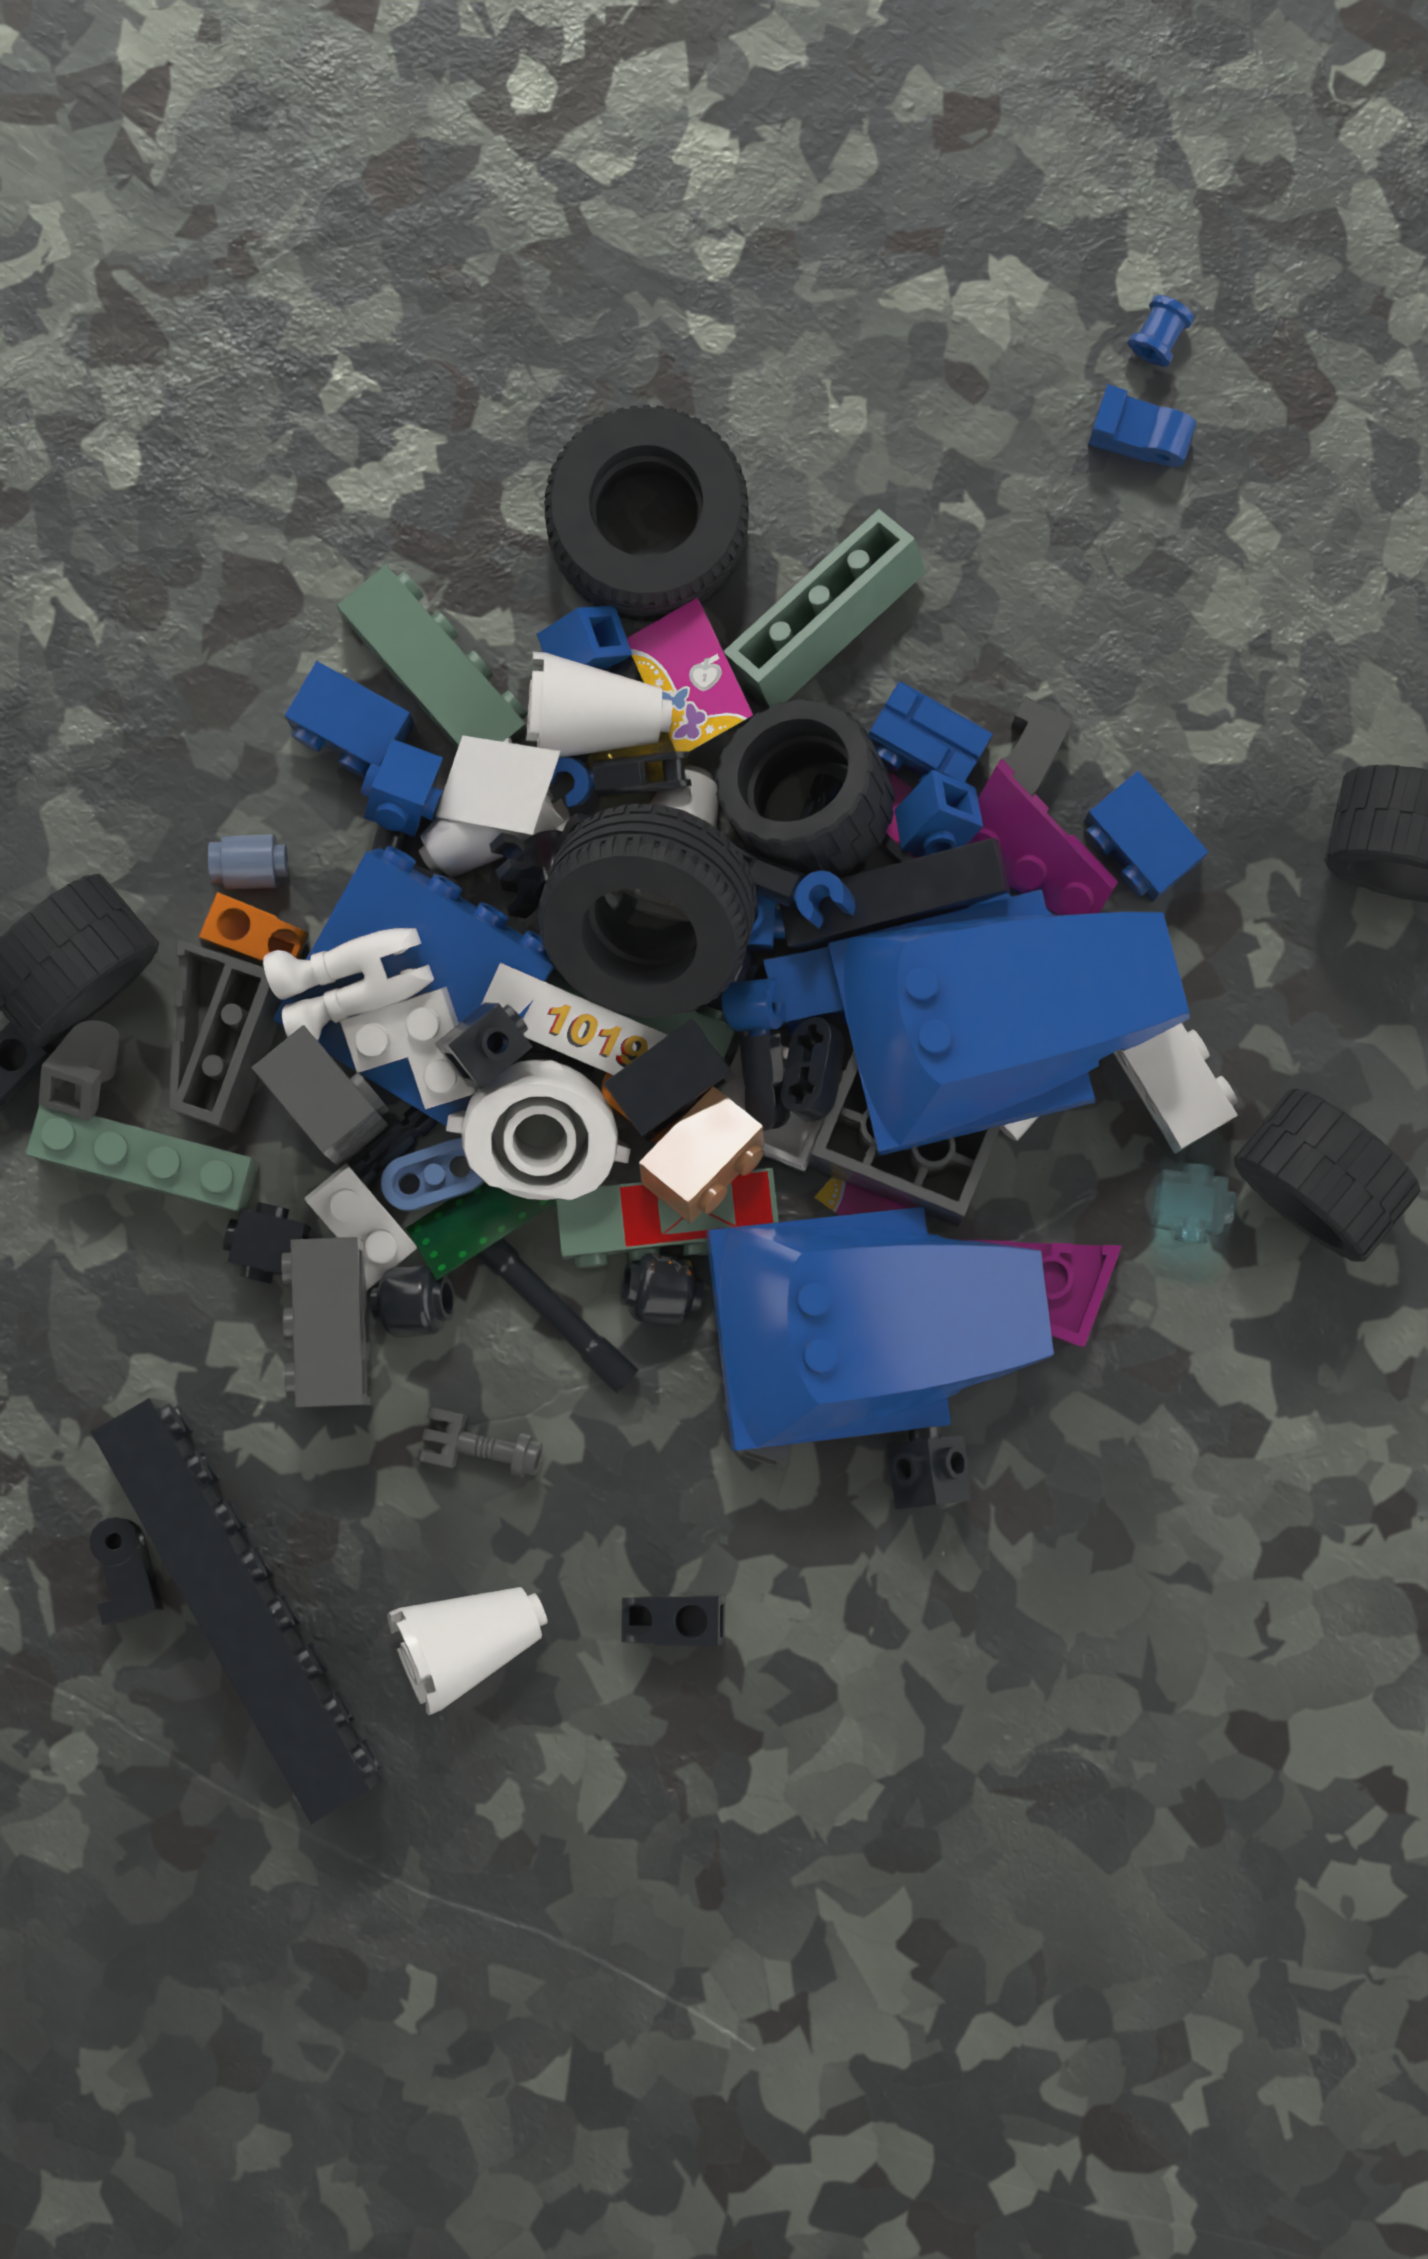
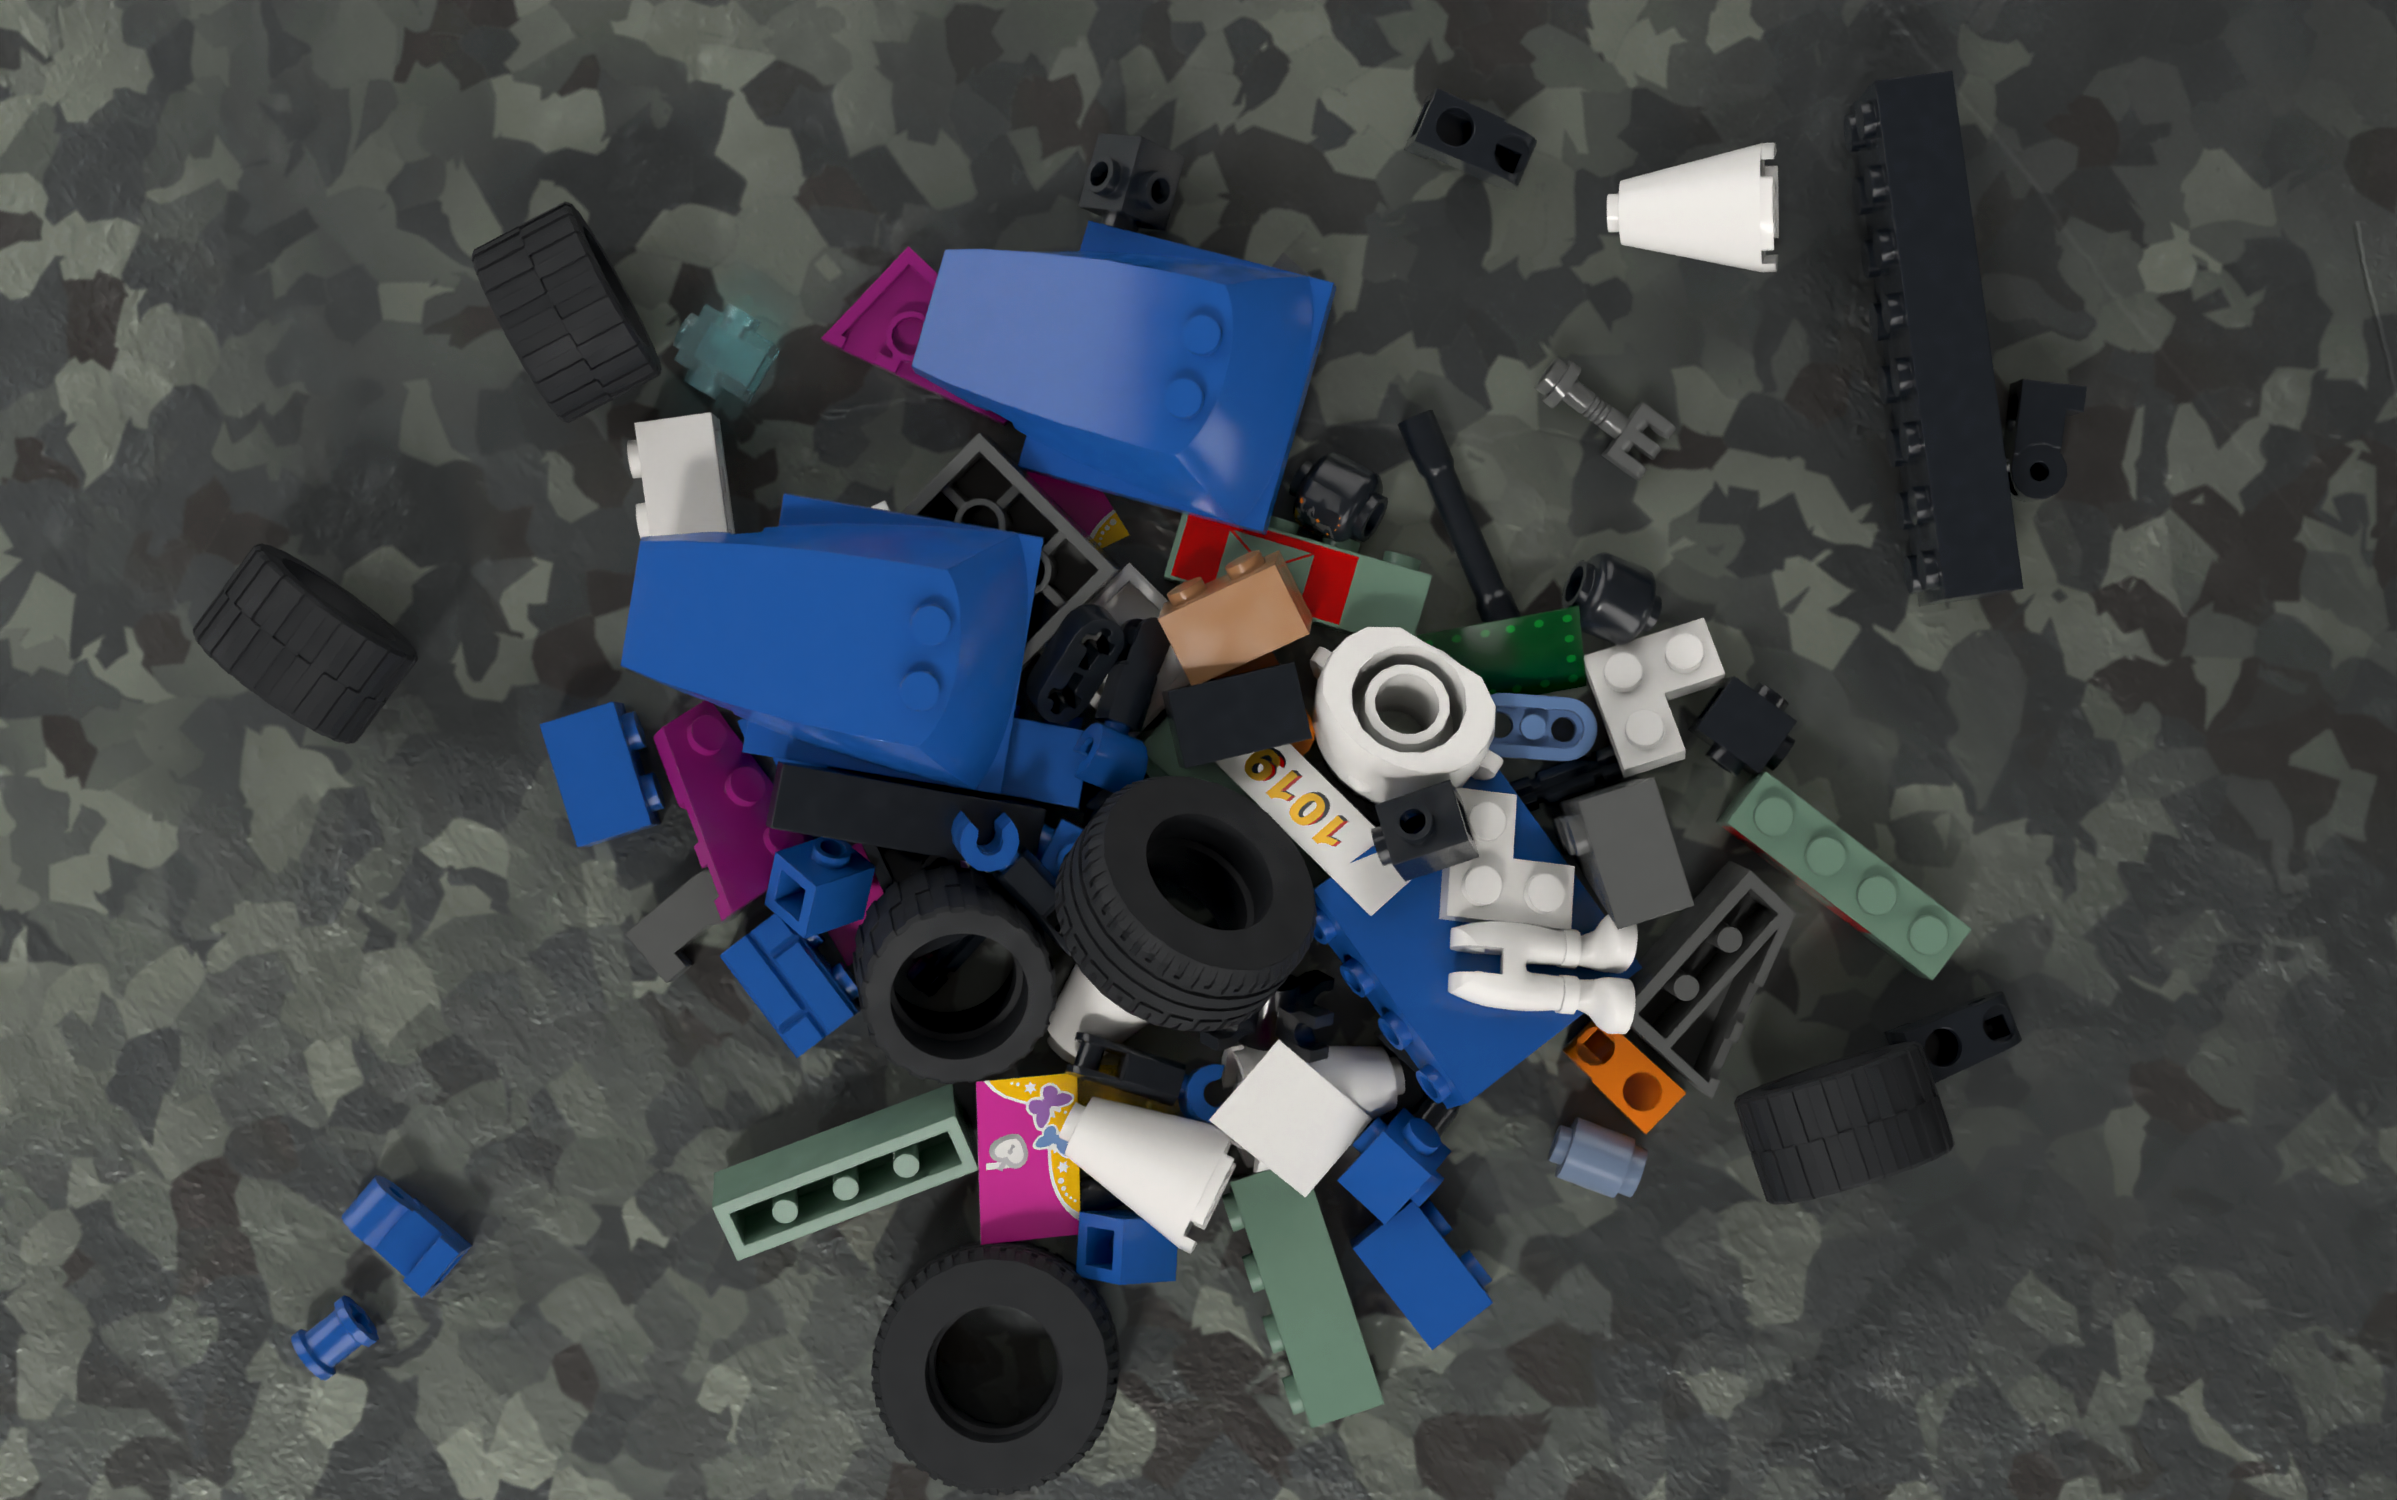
camera: 160 degrees left, 5 degrees up
dark grey leg [38,1020,120,1121] -> none
dark grey wedge [282,1237,373,1408] -> none

